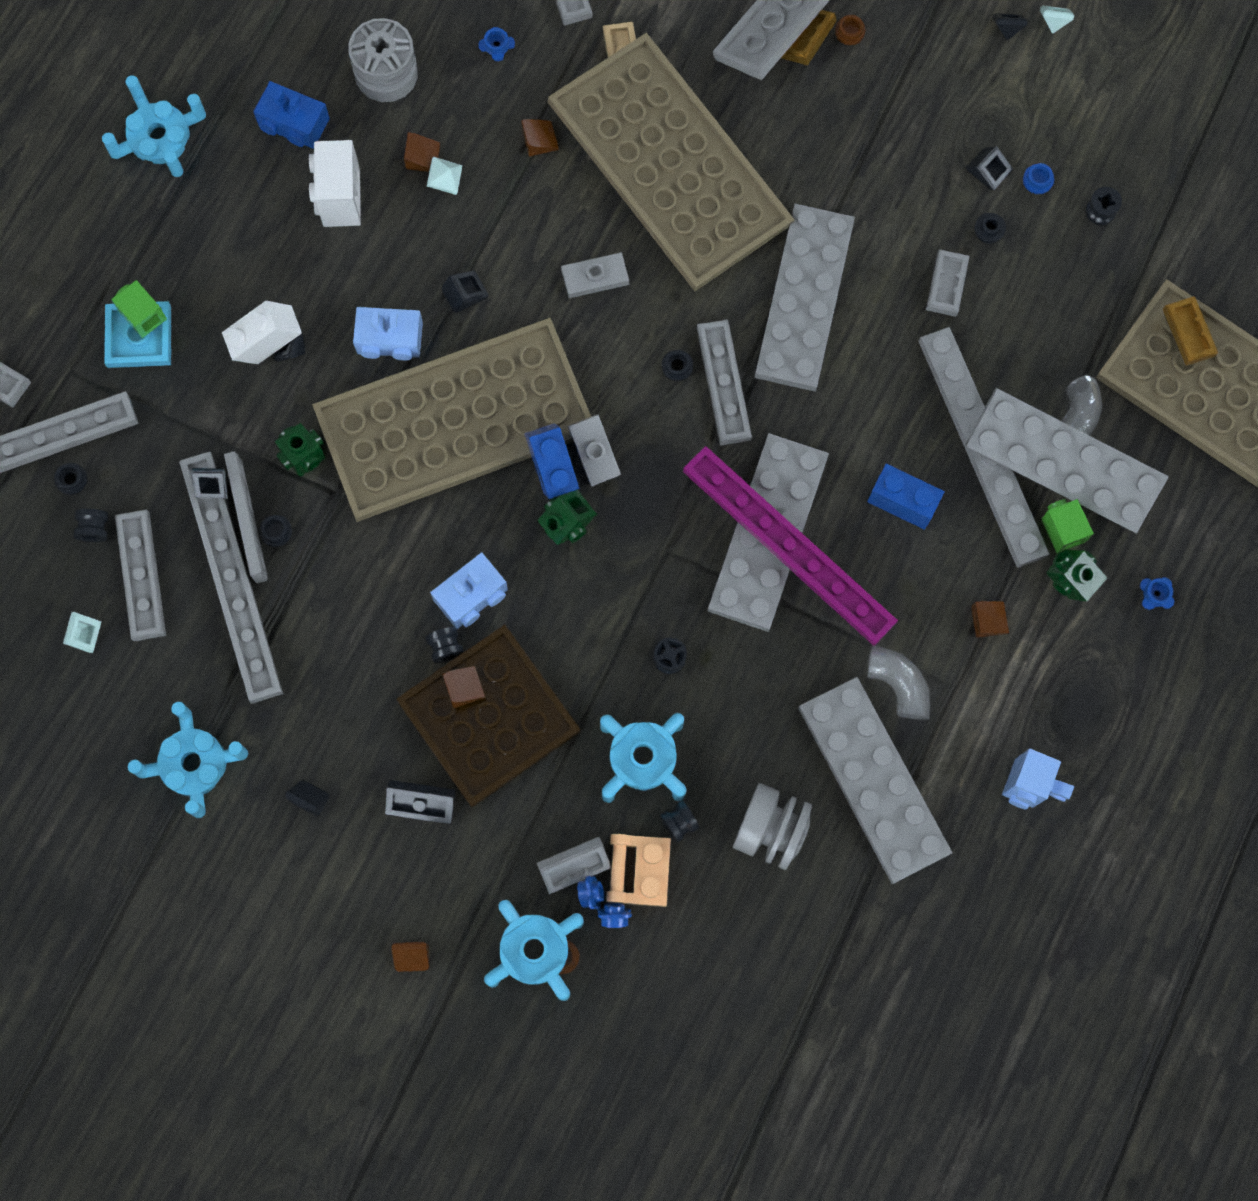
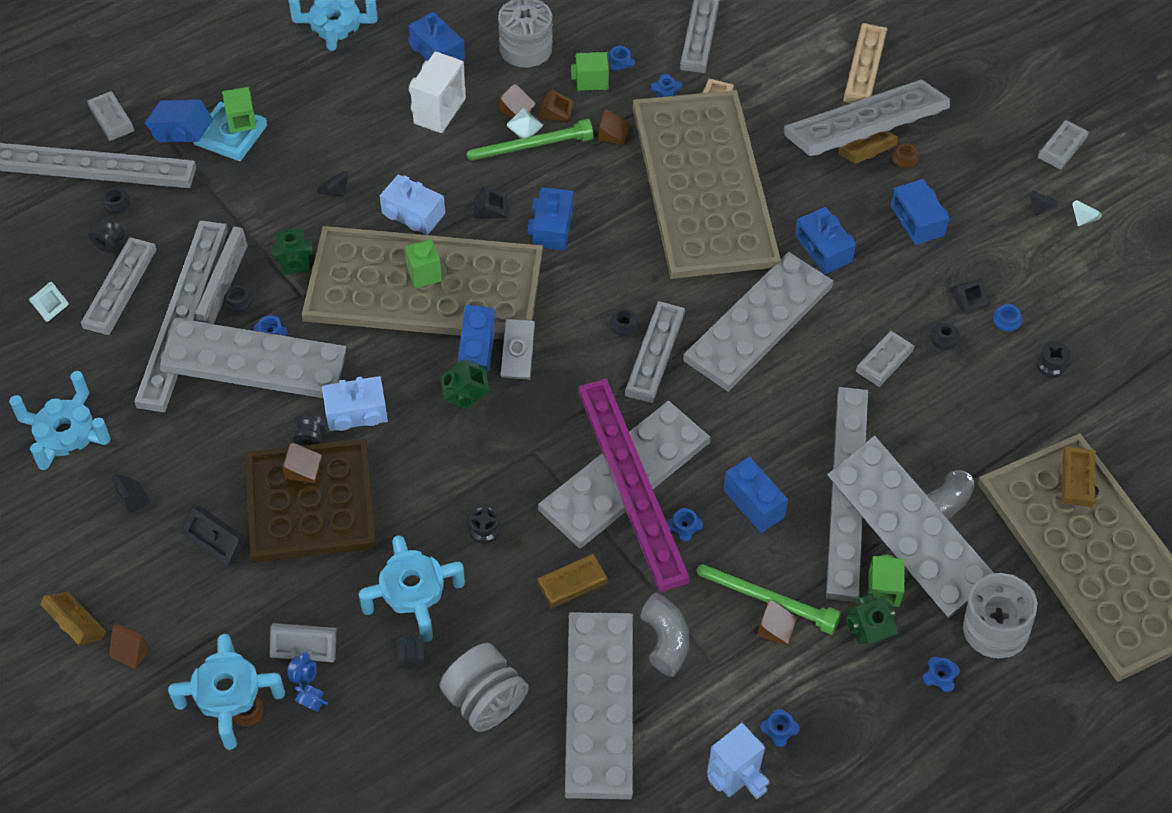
camera: 30 degrees right, 20 degrees down
black slope [191,468,228,498] -> none
white brick [222,301,302,364] -> none
light grey plate [561,252,629,298] -> none
light nougat plate [606,834,671,907] -> none
none -> pearl gold plate [40,592,106,645]
none -> blue brick [145,100,214,142]
none -> light grey plate [160,318,346,398]
none -> blue plate [253,316,288,336]
none -> bright green brick [404,239,442,288]
none -> bright green piece [467,119,593,160]
none -> blue brick [528,187,574,251]
none -> pearl gold plate [537,554,608,609]
none -> reddish brown slope [538,89,574,122]
none -> bright green brick [571,52,609,90]
none -> blue plate [651,74,682,97]
none -> blue plate [667,508,703,541]
none -> bright green piece [696,564,841,635]
none -> blue plate [760,709,800,747]
none -> blue brick [795,207,856,274]
none -> blue brick [890,179,950,245]
none -> light grey wheel [963,573,1038,659]

